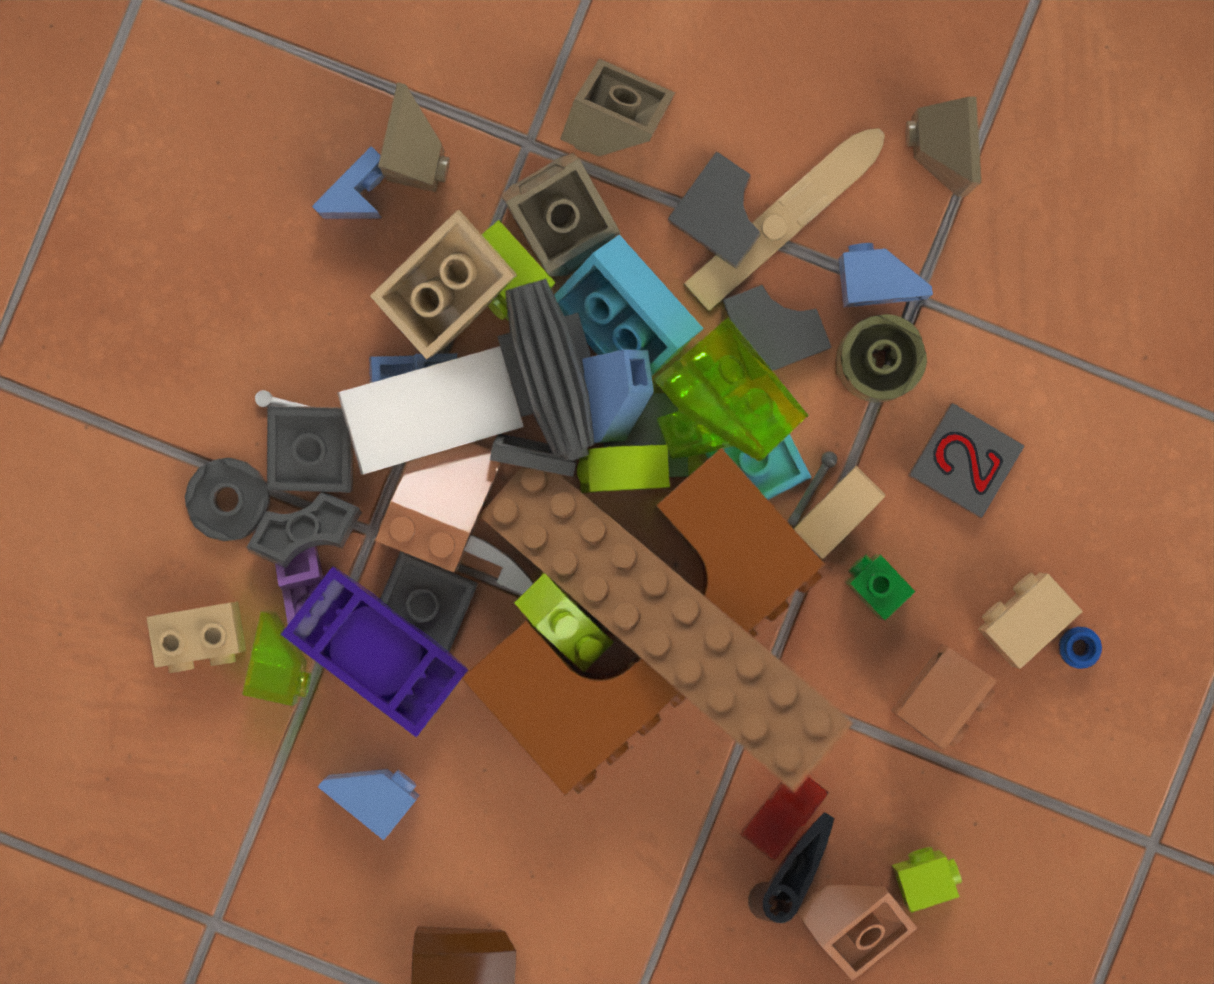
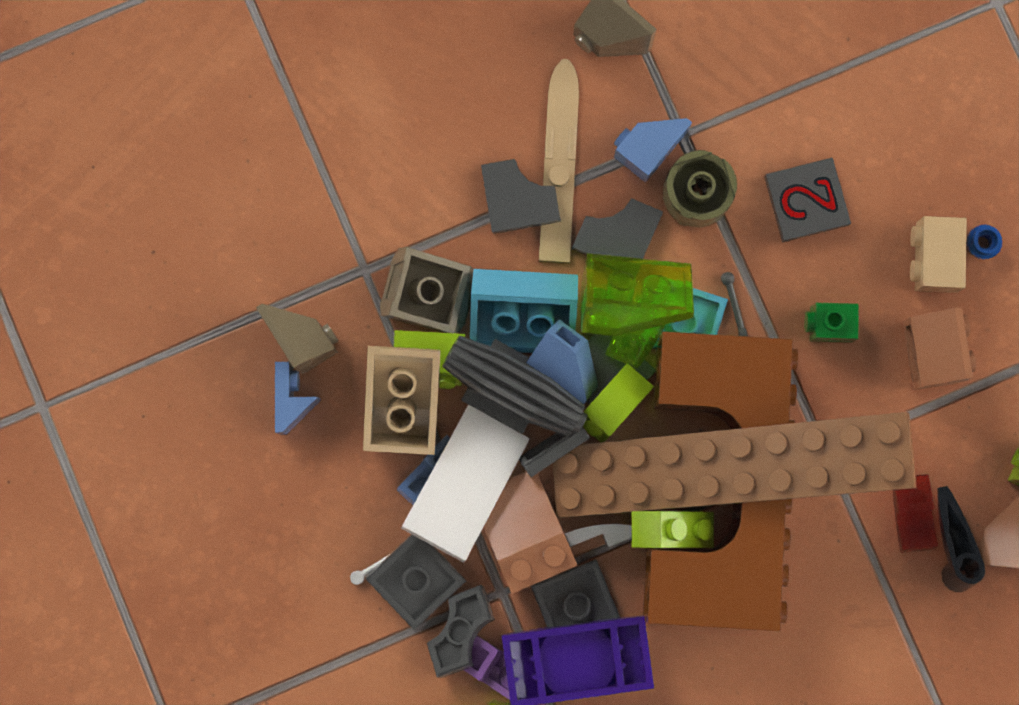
camera: 40 degrees left, 5 degrees down
dark grey tile [185,458,271,541] -> none
dark tan slope [560,59,675,157] -> none
tan slope [794,466,886,559] -> none

